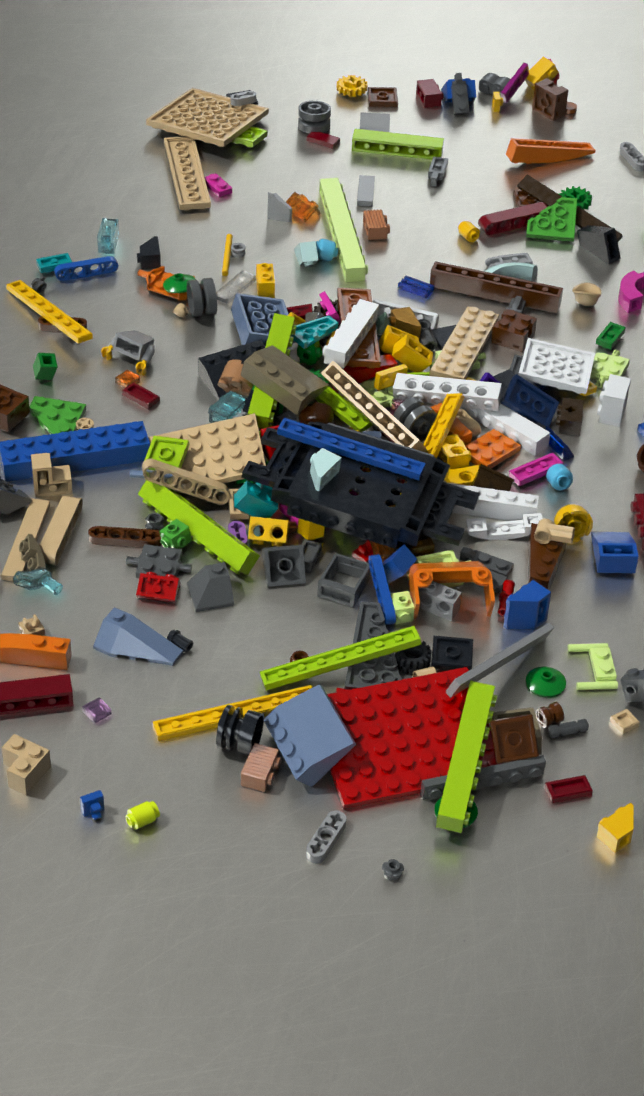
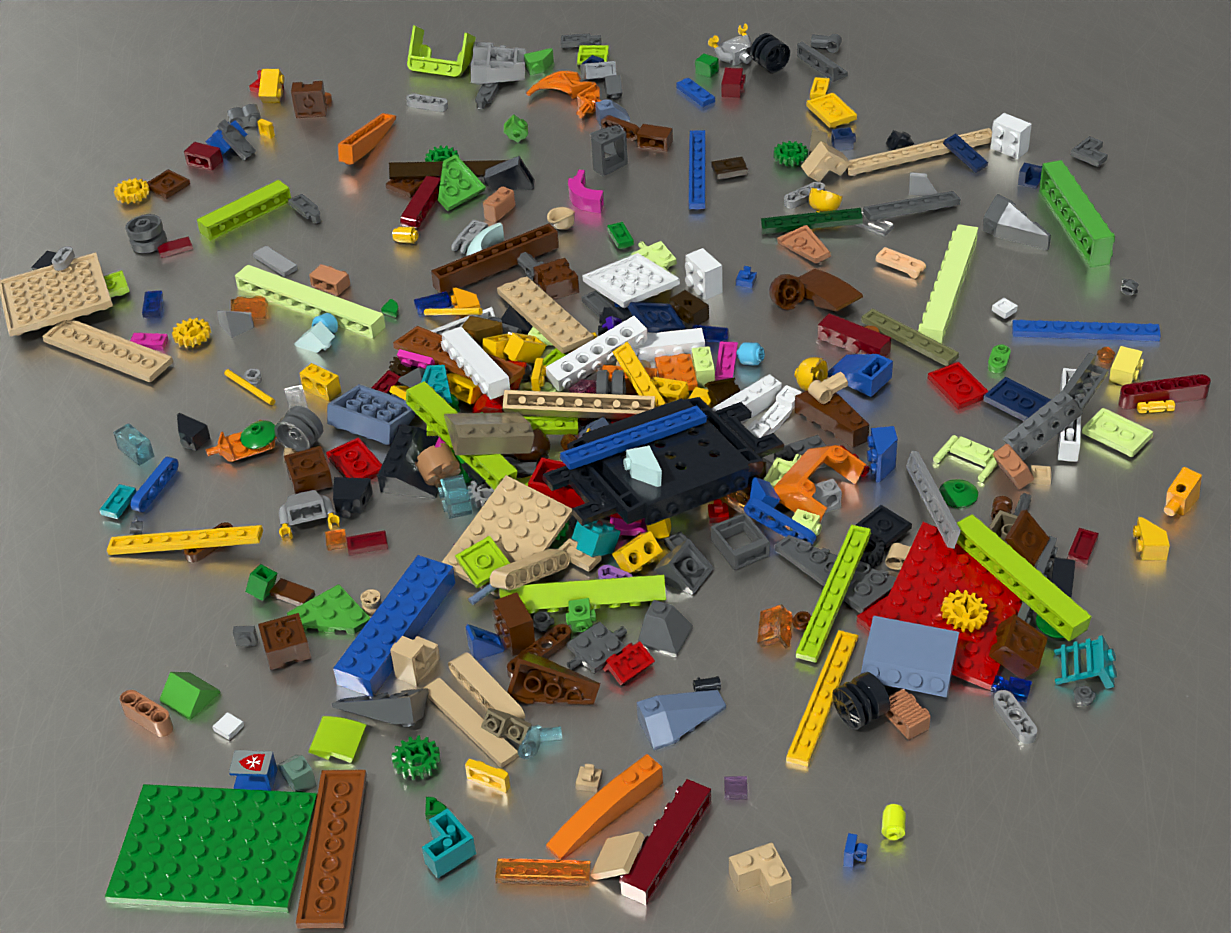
camera: 45 degrees left, 0 degrees up
light grey slope [360,112,390,132] -> none
magenta tile [501,62,529,104] -> none
none -> clear blue plate [142,290,163,318]
none -> yellow gear [172,318,211,348]
none -> reddish brown tile [269,578,315,606]
none -> reddish brown piece [284,446,333,494]
none -> red tile [326,437,382,480]
none -> black torso [333,477,373,518]
none -> green tile [381,299,399,318]
none -> yellow bar [424,308,483,316]
none -> light orange slope [451,288,480,319]
none -> blue slope [466,624,505,661]
none -> nougat brick [483,187,516,223]
none -> reddish brown brick [492,592,535,656]
none -> reddish brown wedge [507,650,601,704]
none -> yellowish green brick [691,346,715,388]
none -> clear orange bracket [757,604,793,649]
none -> yellow gear [941,590,989,632]
none -> reddish brown piece [989,614,1048,680]
none -> clear blue plate [991,675,1032,703]
none -> nougat brick [993,444,1034,489]
none -> black beam [1051,557,1076,598]
none -> teal plate [1054,635,1117,689]

